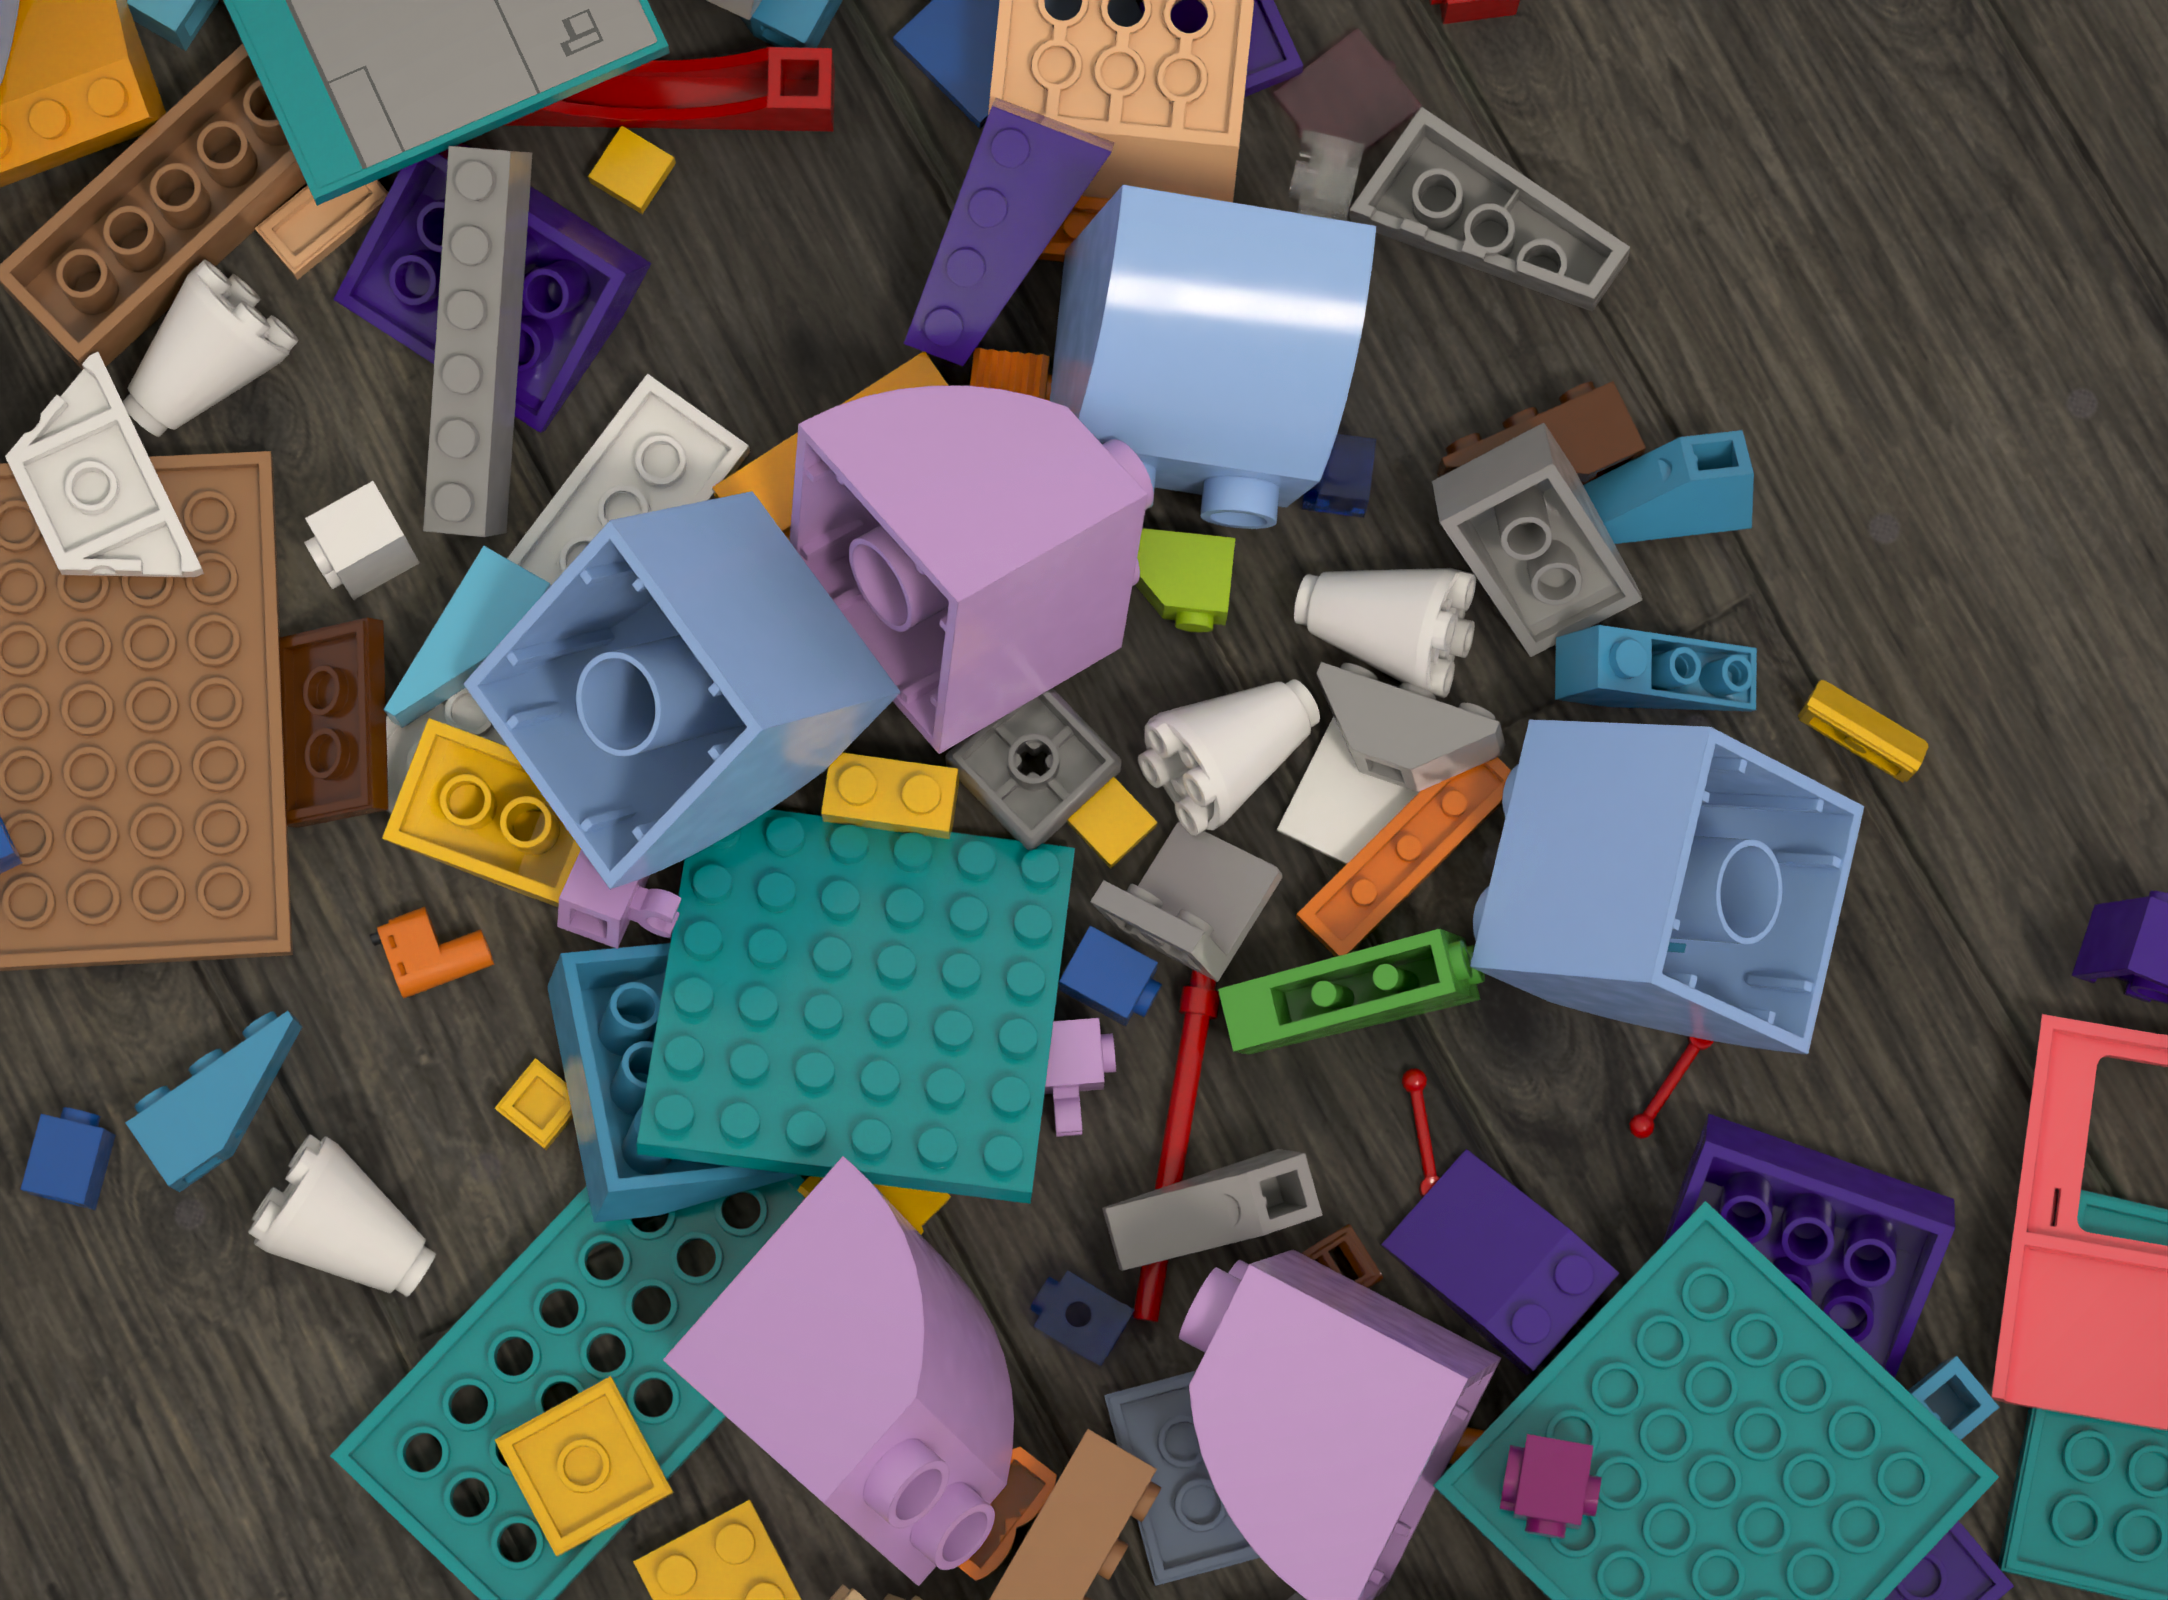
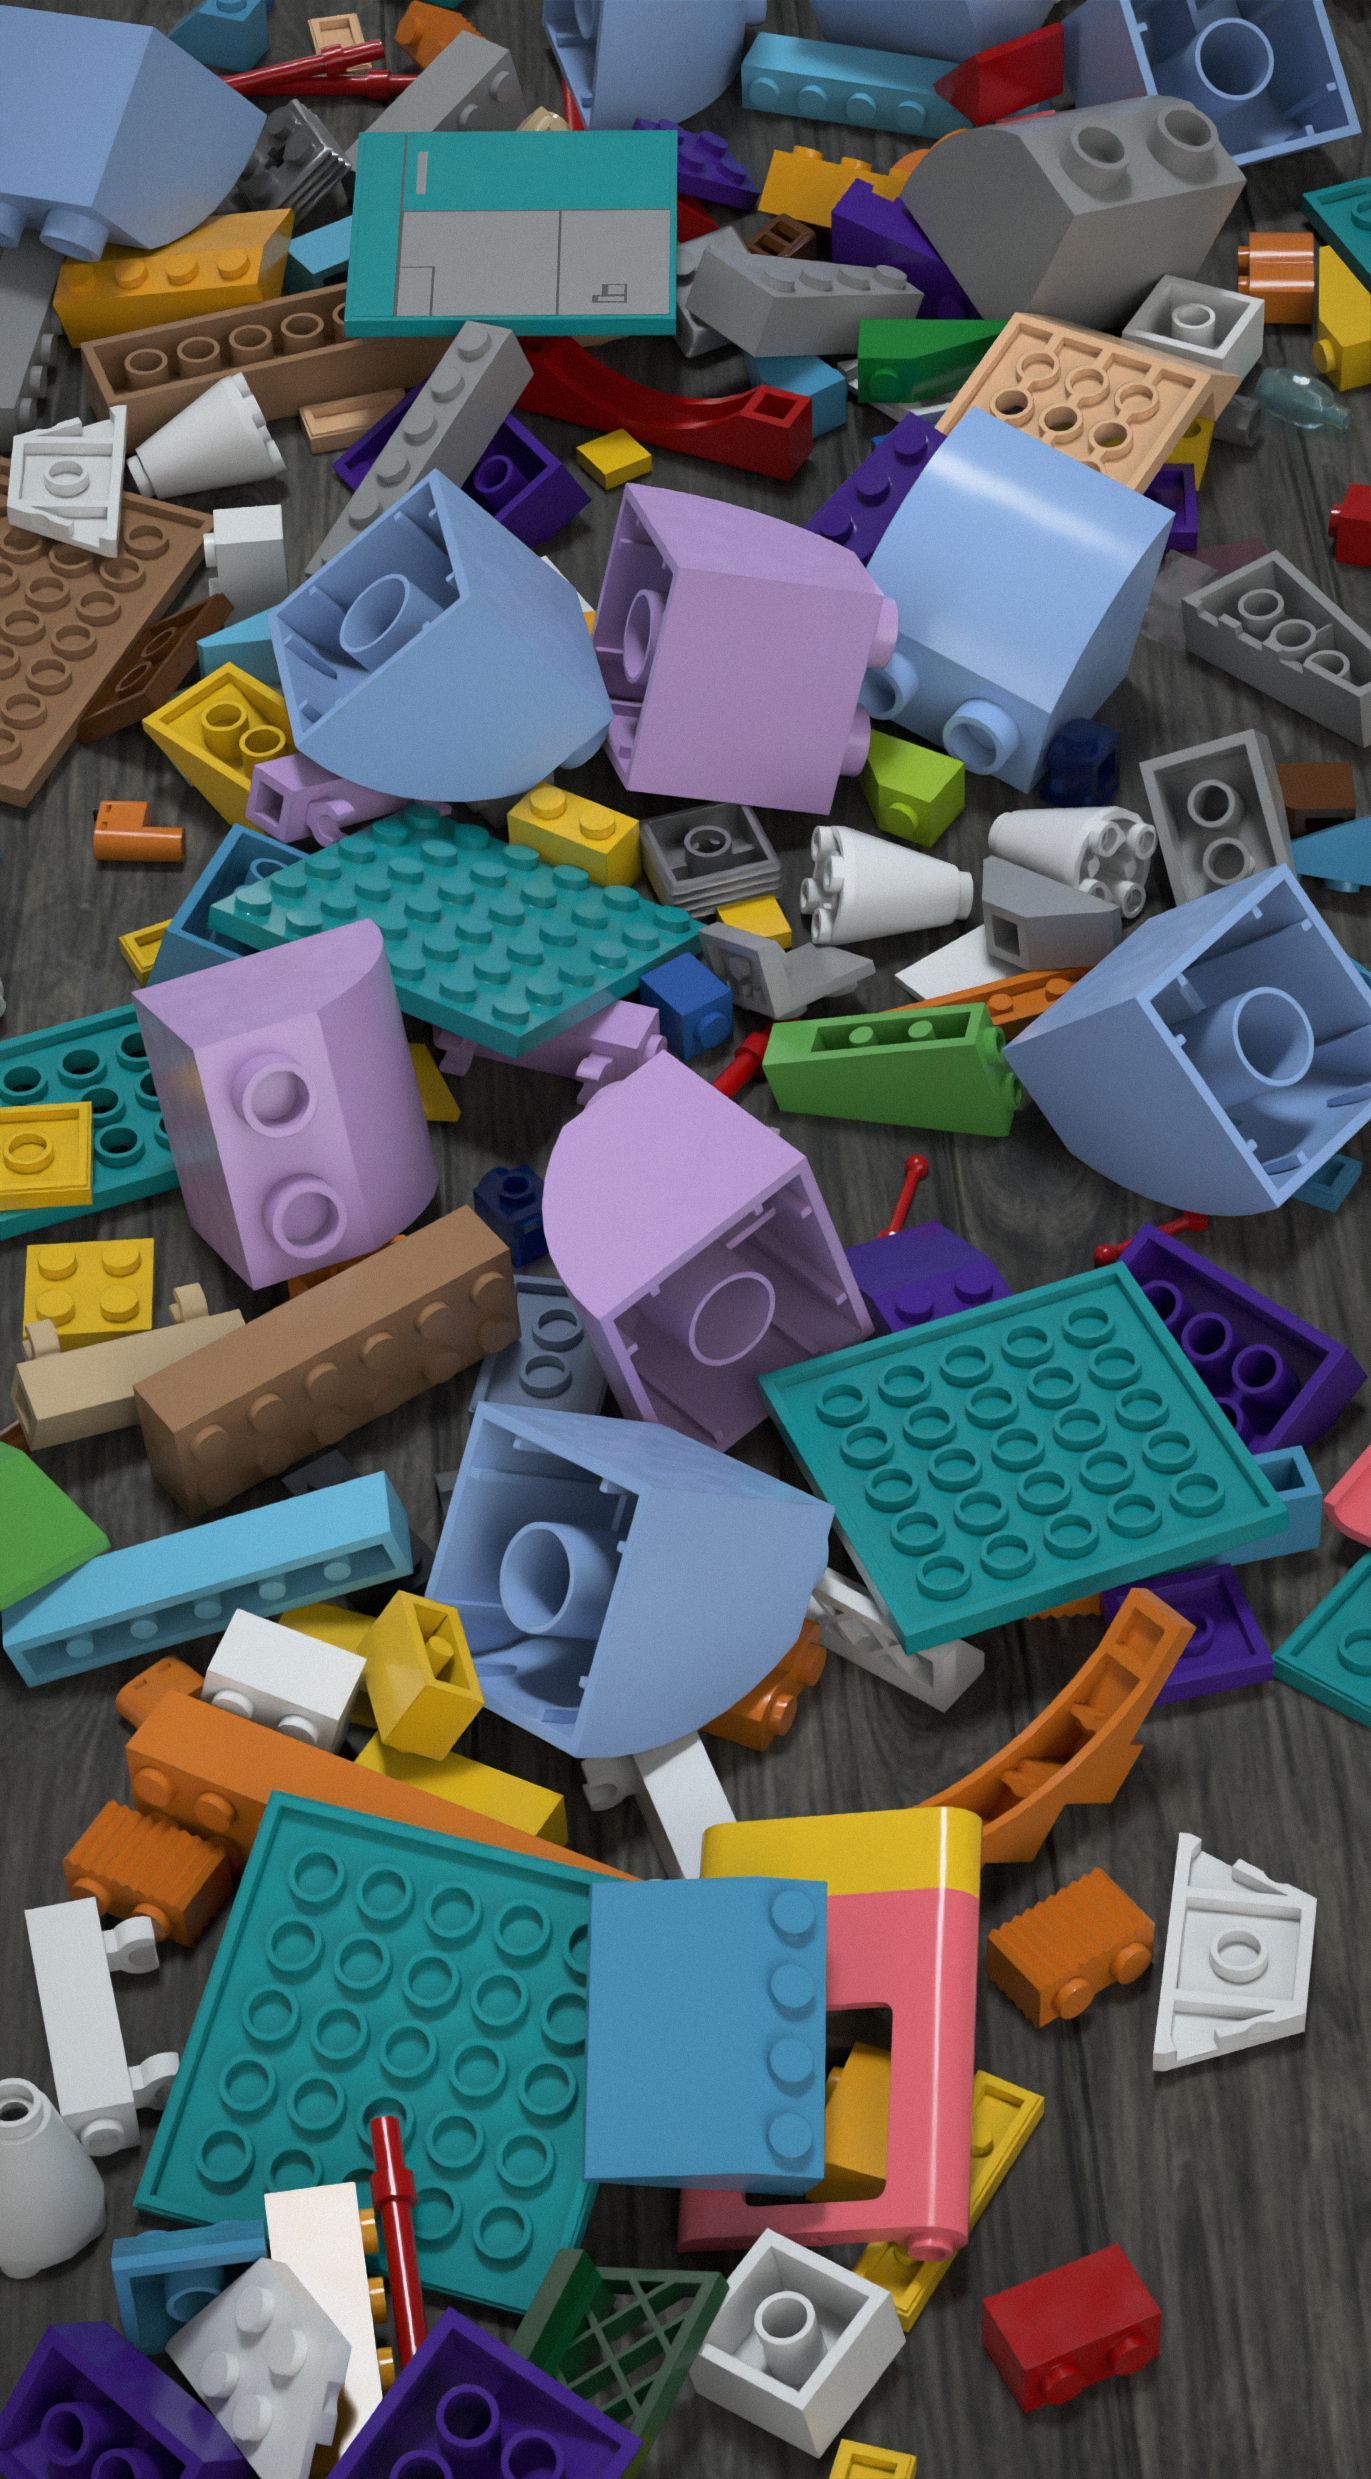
camera: 30 degrees right, 35 degrees down
magenta brick [1500,1434,1602,1539] -> none

